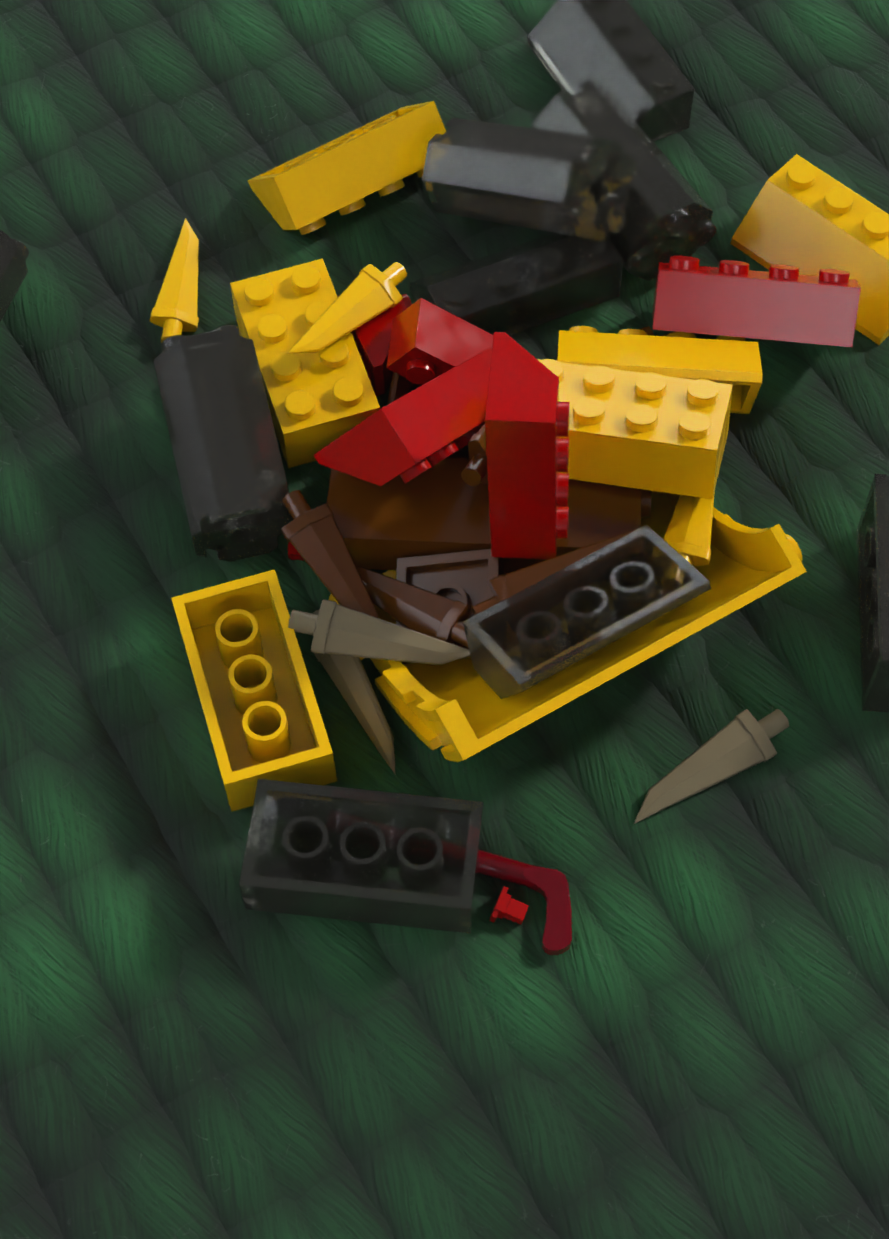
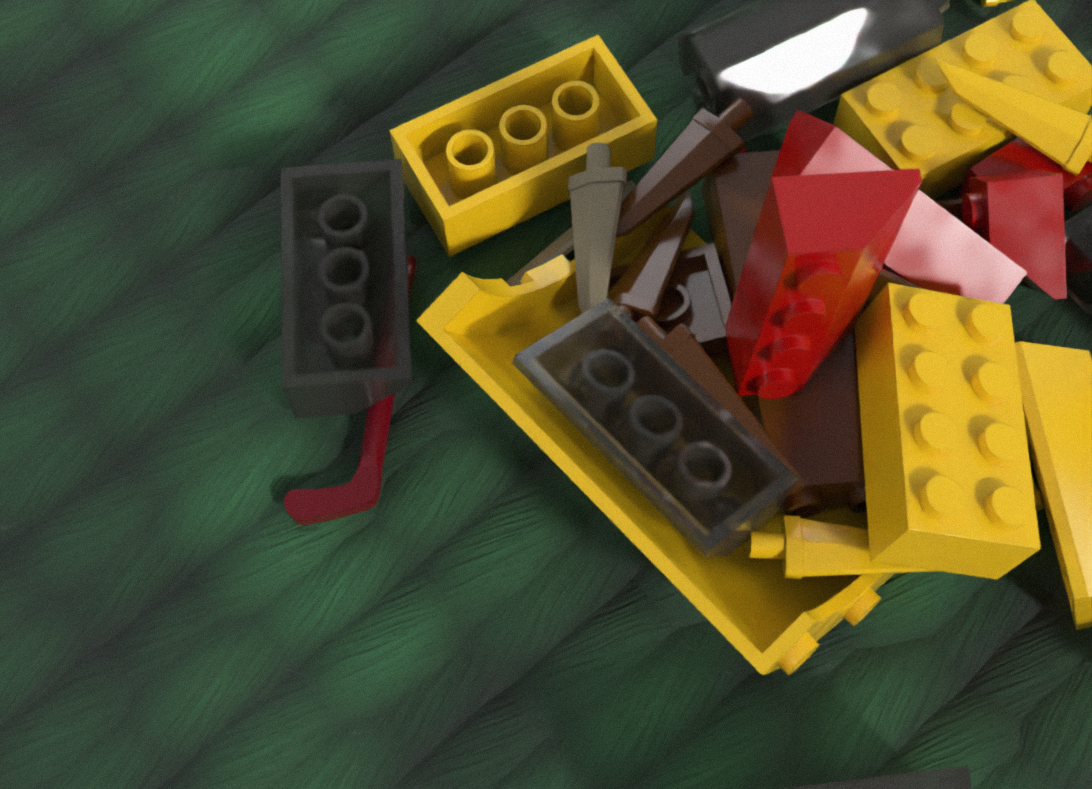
camera: 80 degrees right, 5 degrees up
red piece [489,886,529,925] -> none
dark tan bar [634,709,789,824] -> none

